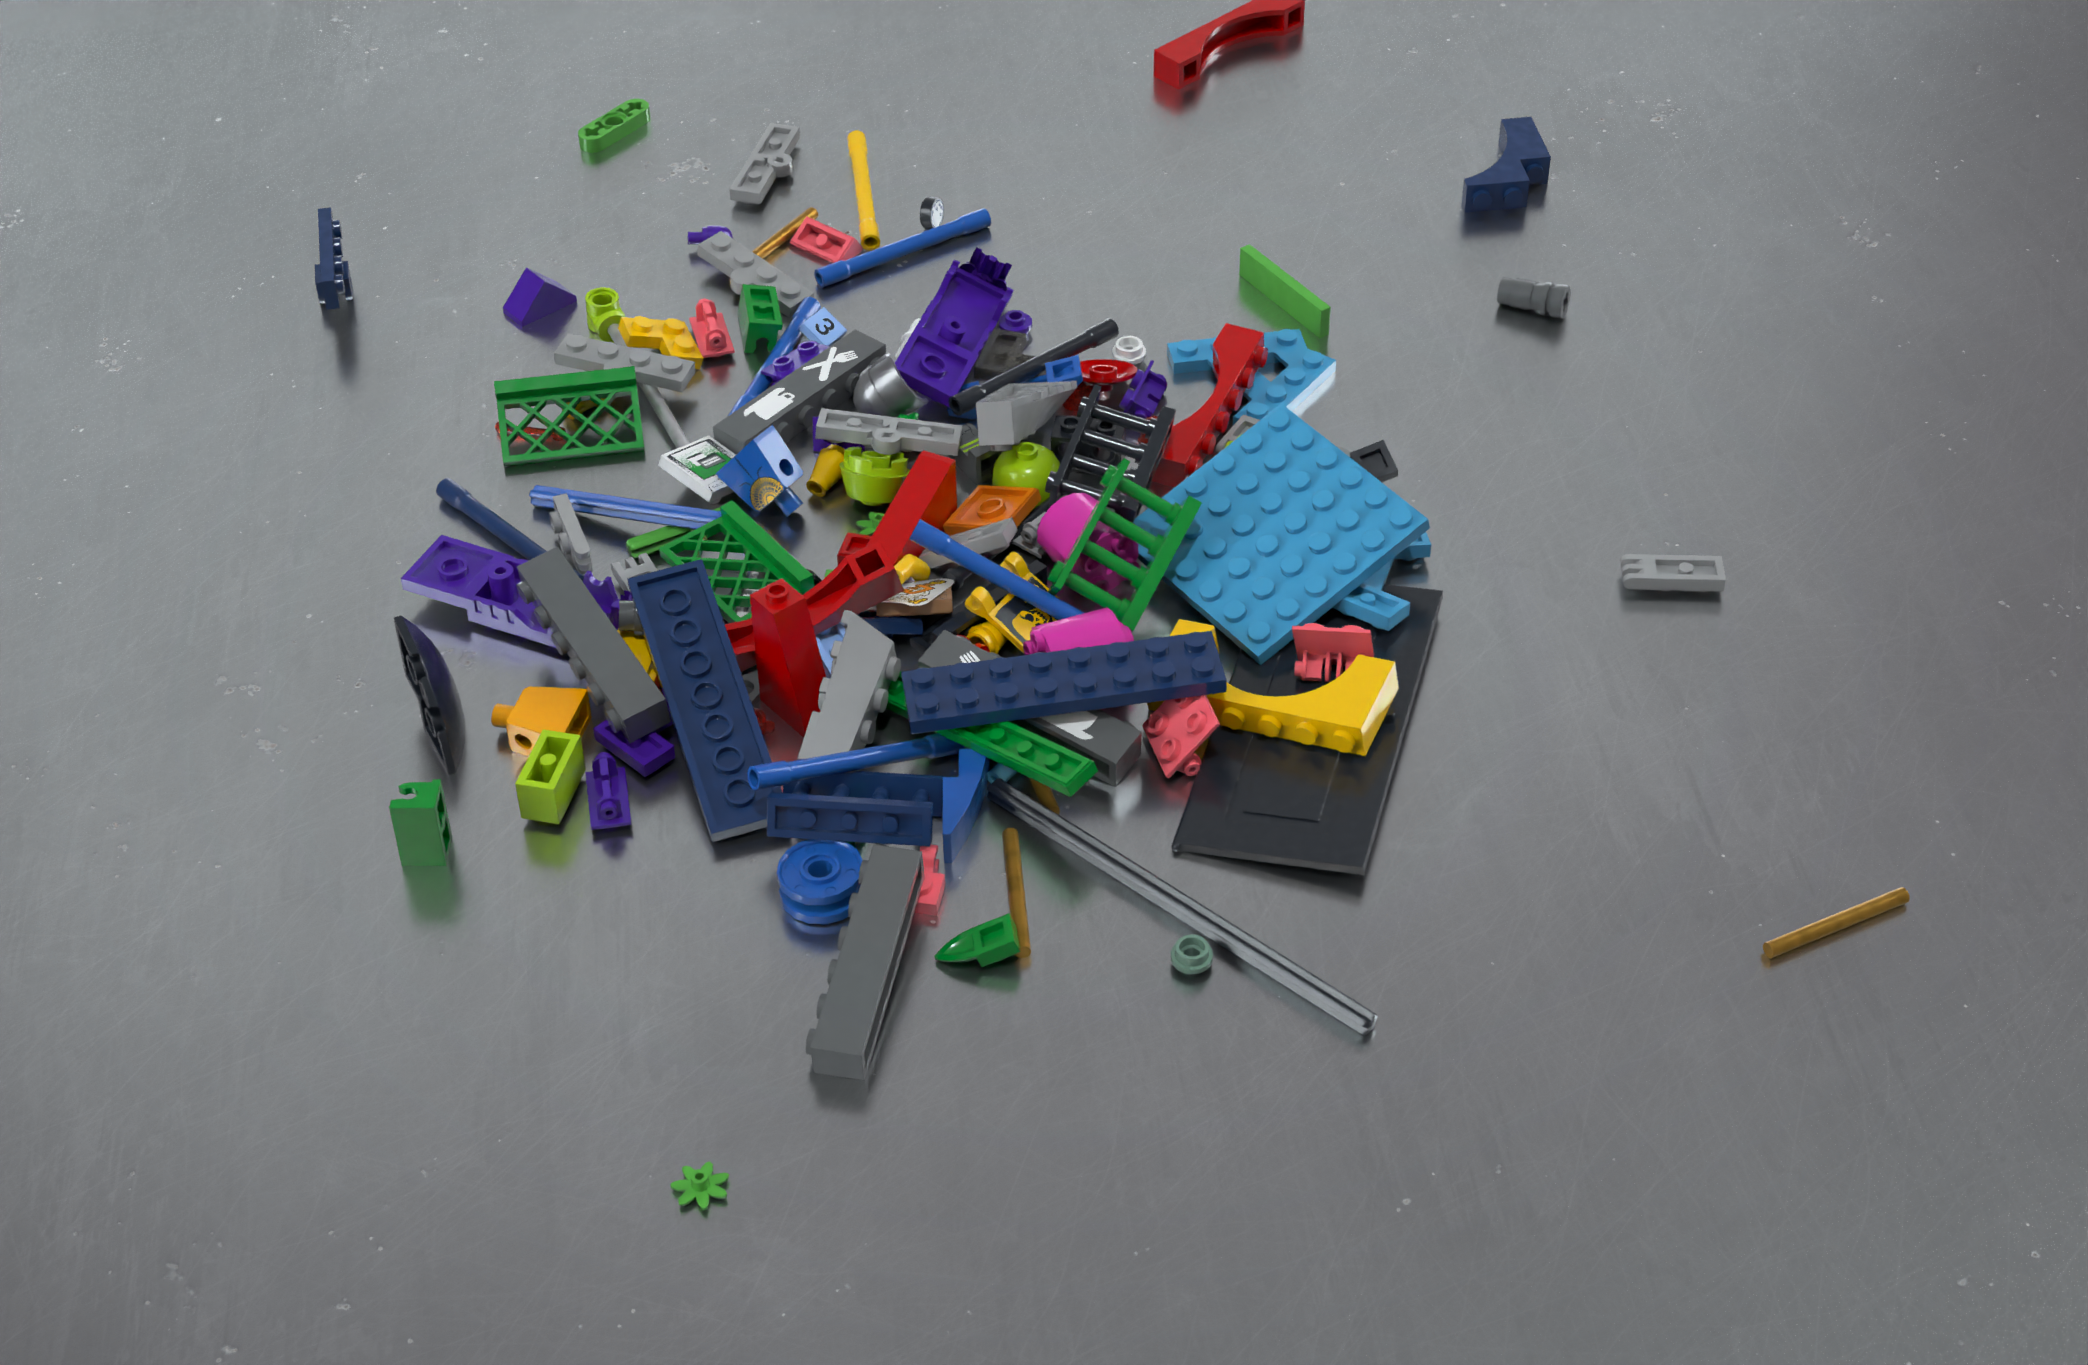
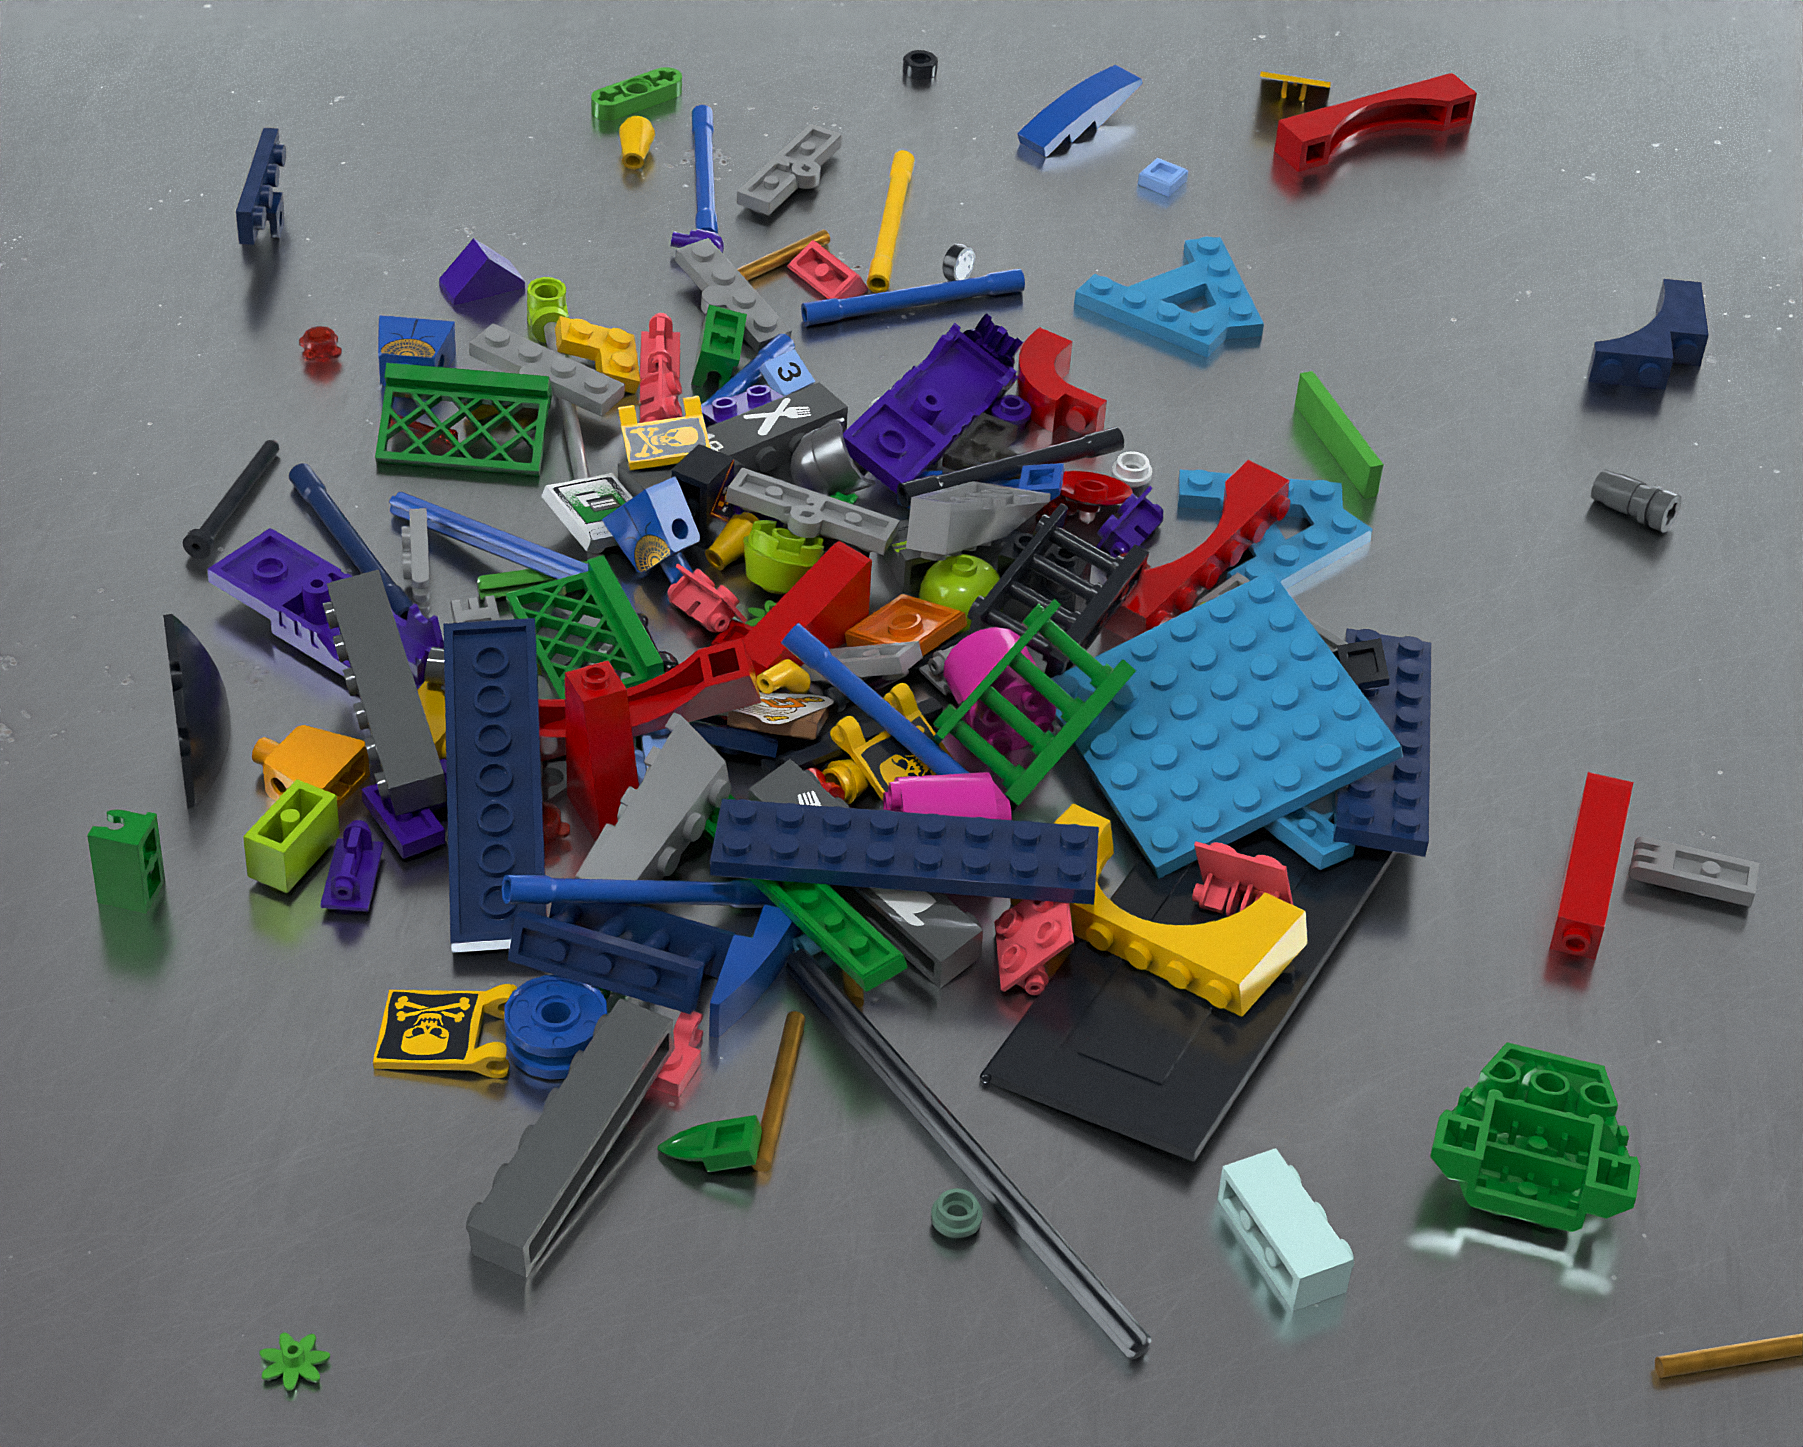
camera: 10 degrees right, 0 degrees up
none -> black bar [183,439,279,559]
none -> clear red plate [299,326,342,362]
none -> yellow flag [373,984,517,1079]
none -> blue torso [378,315,456,386]
none -> flag [618,396,711,470]
none -> yellow cone [619,116,655,170]
none -> coral hinge [640,358,682,423]
none -> coral hinge [667,564,747,633]
none -> black brick [671,444,734,550]
none -> blue piece [692,105,718,234]
none -> black tile [903,50,938,80]
none -> red arch [1016,327,1107,435]
none -> blue slope [1017,65,1143,157]
none -> dark azure plate [1074,236,1264,358]
none -> light blue tile [1138,158,1188,197]
none -> light aqua brick [1217,1148,1354,1311]
none -> yellow piece [1260,71,1331,101]
none -> dark blue plate [1333,628,1431,857]
none -> green wedge [1430,1042,1641,1232]
none -> red slope [1549,772,1634,960]

